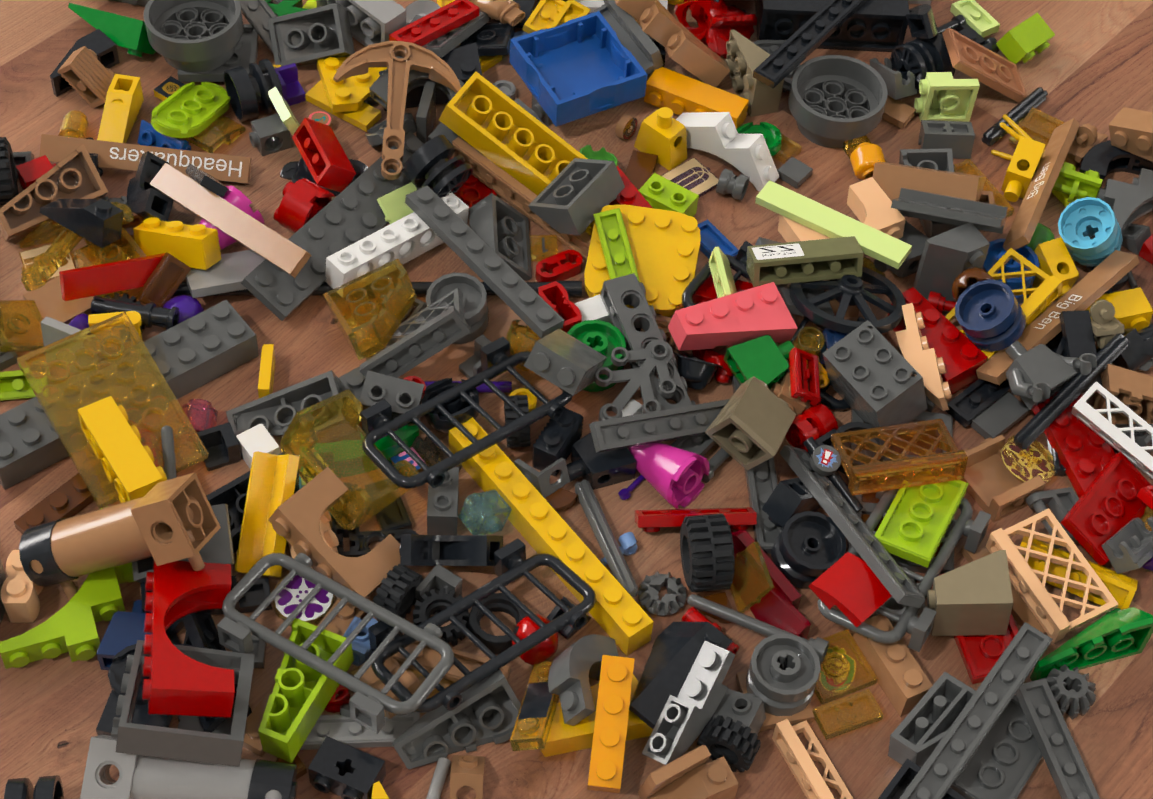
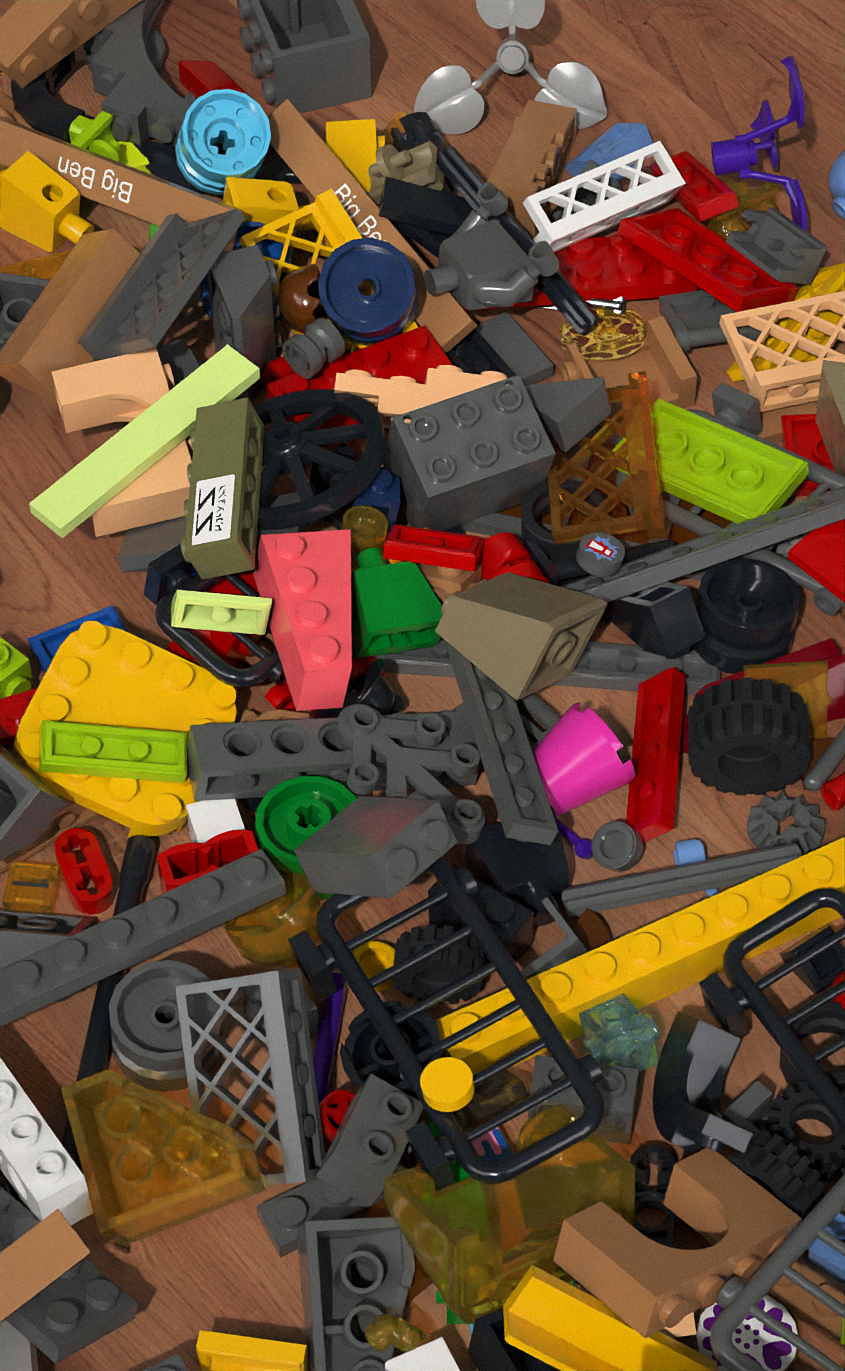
camera: 75 degrees left, 0 degrees up
none -> dark grey wheel [282,318,345,379]
none -> clear yellow arm [365,1313,436,1353]
none -> yellow tile [420,1057,475,1112]
none -> dark grey slope [524,377,611,452]
none -> dark grey tile [591,821,643,872]

